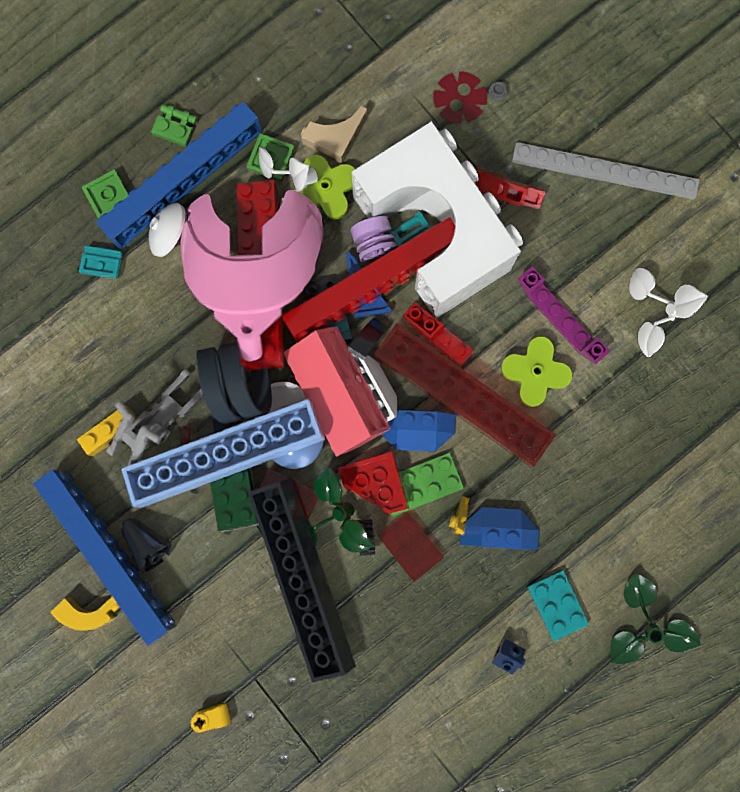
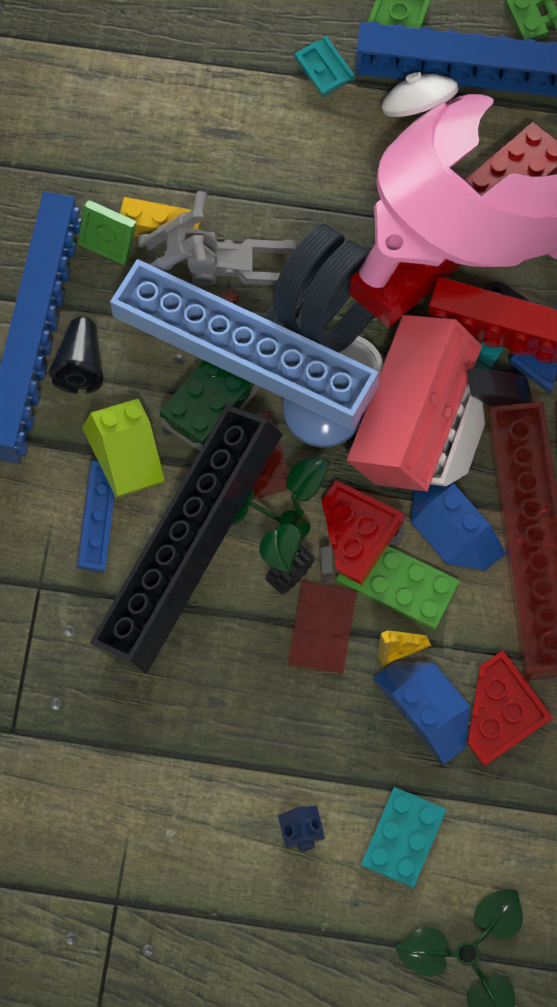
camera: 45 degrees right, 10 degrees down
none -> blue plate [76,461,115,573]
none -> bright green plate [78,200,137,266]
none -> lime slope [82,399,165,498]
none -> dark grey tile [320,546,333,581]
none -> red plate [467,650,553,767]

